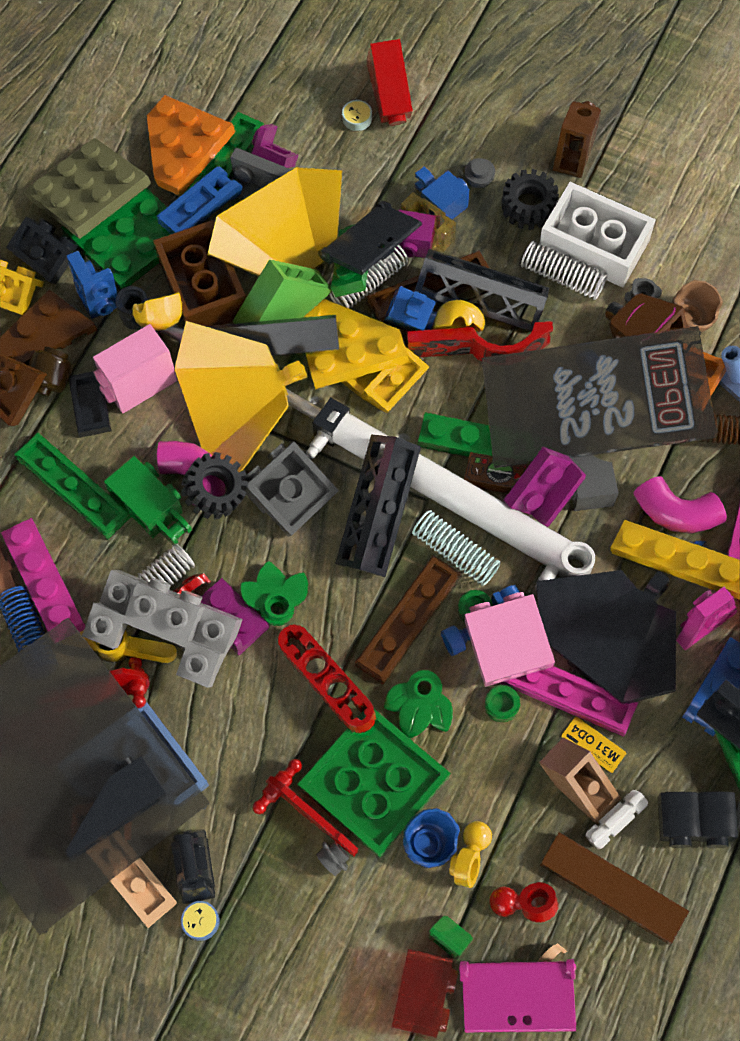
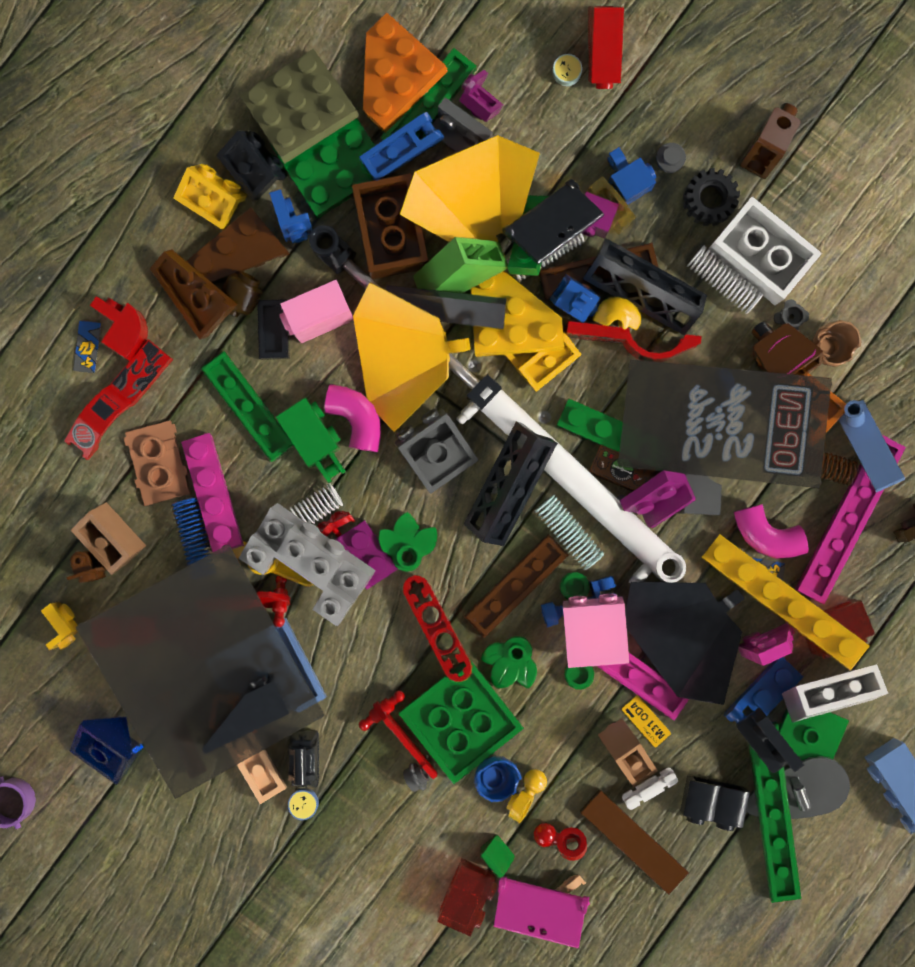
camera: 10 degrees right, 20 degrees up
yellow hair [133,292,182,331] -> none
black tyre [181,452,248,519] -> none

